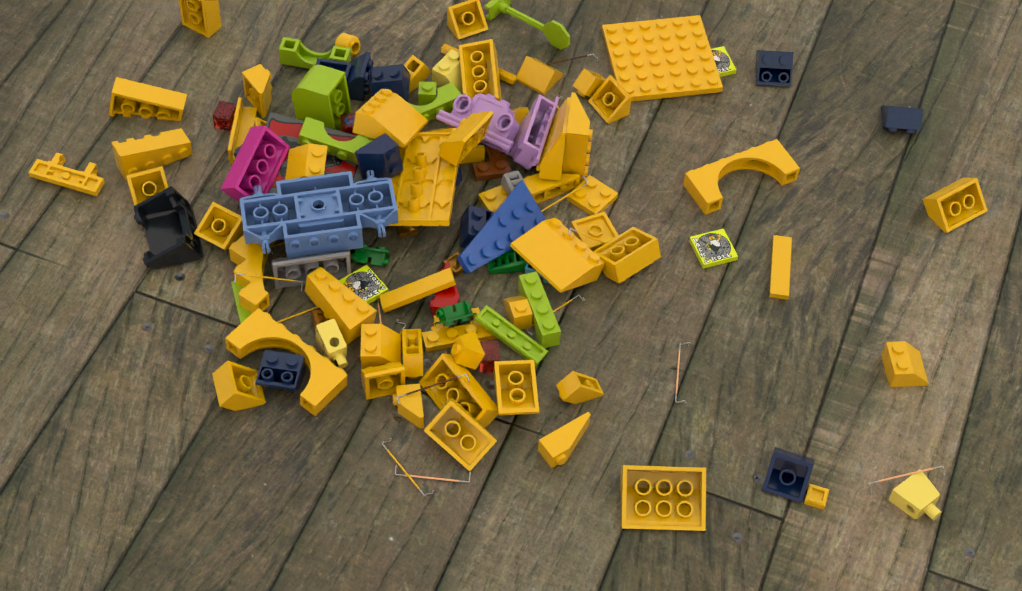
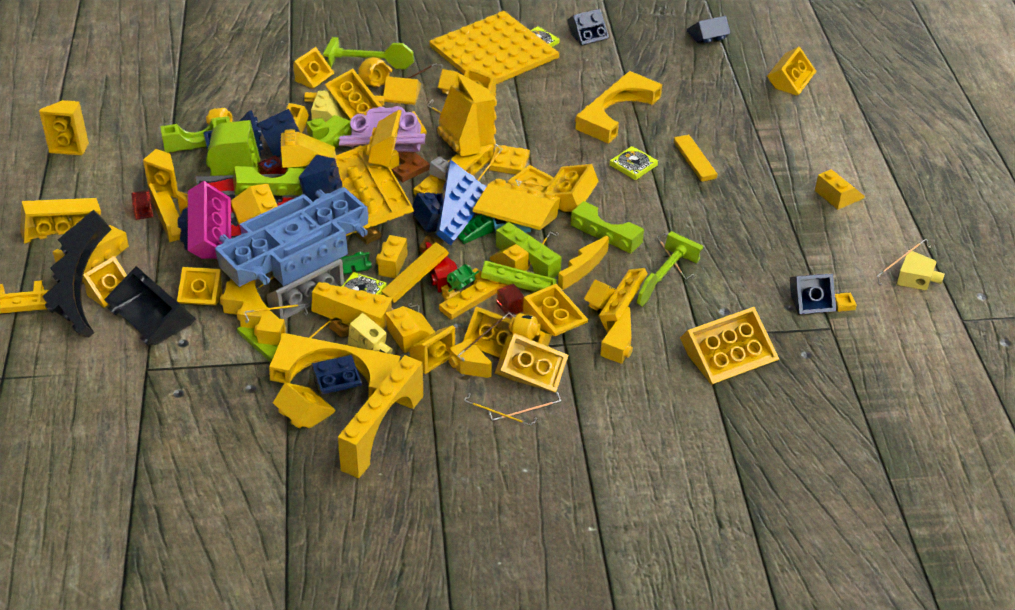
camera: 25 degrees left, 10 degrees down
yellow slope [402,329,423,378] -> none
yellow slope [451,331,485,370] -> none
lavender brick [508,94,559,170] -> none
none -> black arch [42,210,112,338]
none -> yellow arch [338,355,424,479]
none -> yellow hair [358,57,392,88]
none -> yellow brick [376,235,408,278]
none -> yellow head [509,313,540,340]
none -> yellow slope [558,236,609,290]
none -> lime arch [571,201,644,254]
none -> yellow panel [599,268,648,333]
none -> lime piece [637,231,703,307]

